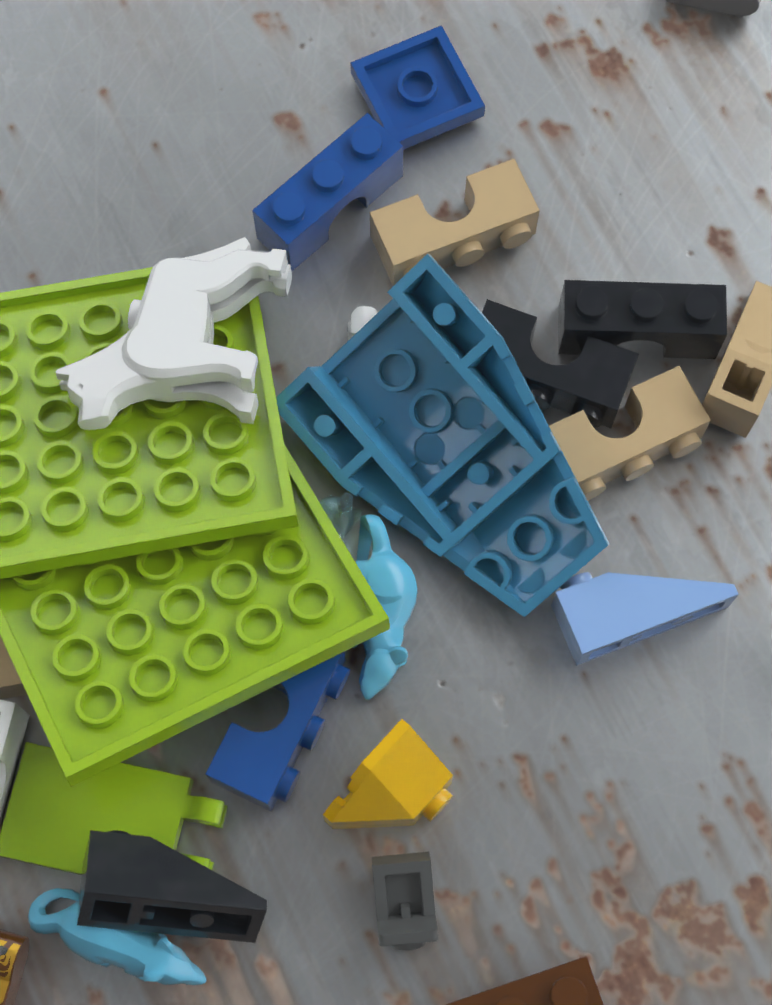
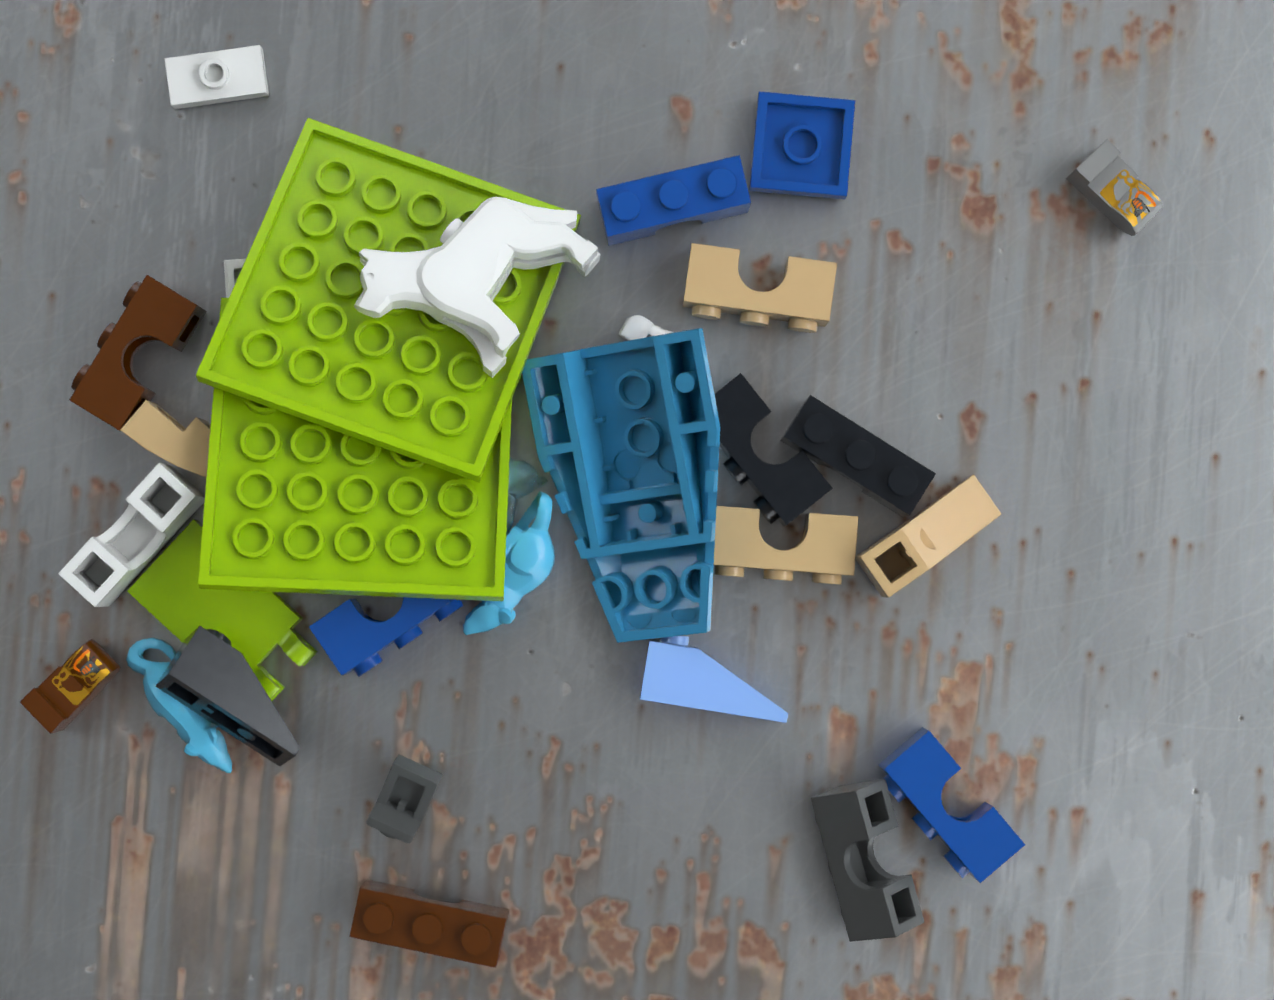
camera: 25 degrees right, 15 degrees up
yellow slope [323,719,453,829] -> none

